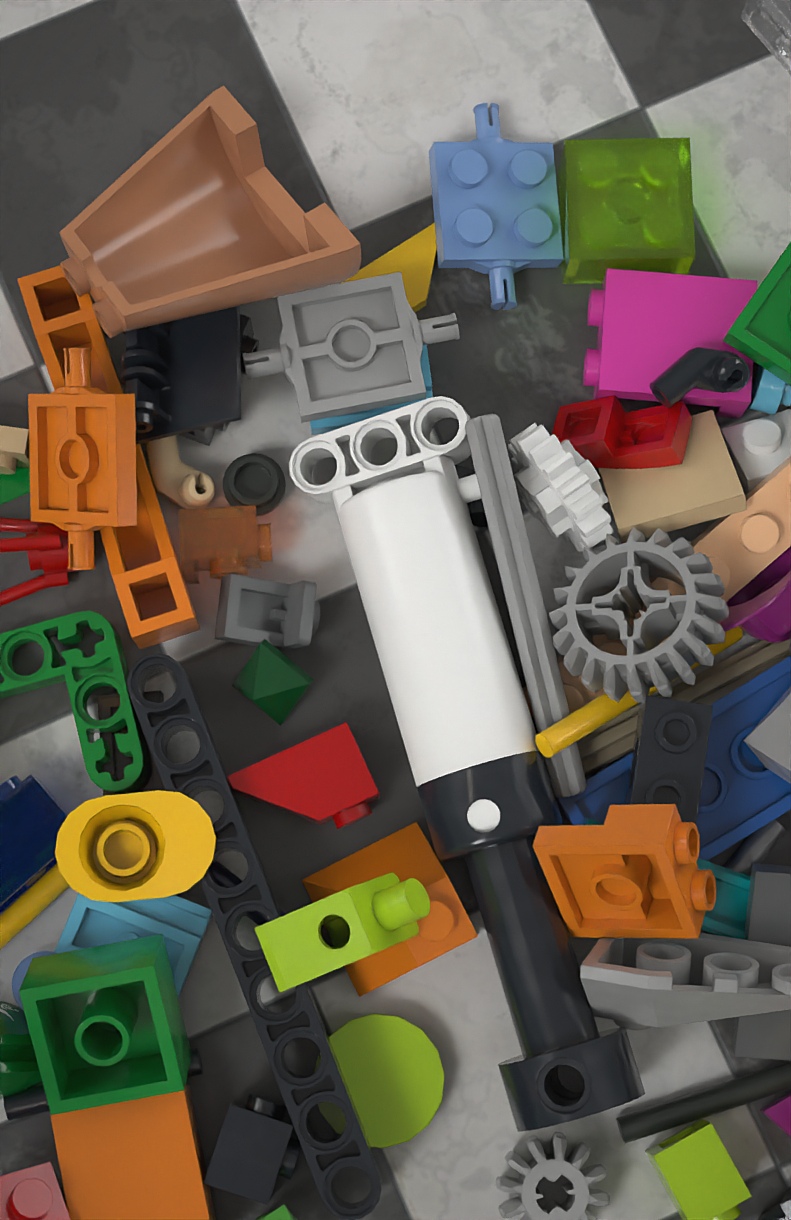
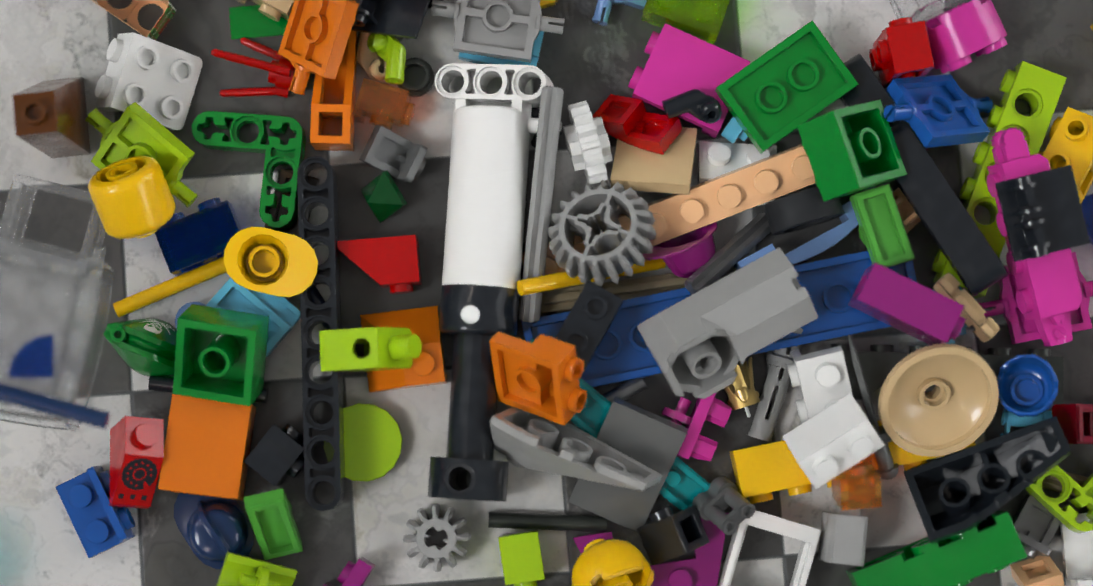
camera: 20 degrees right, 5 degrees up
none -> lime arm [367,33,406,85]

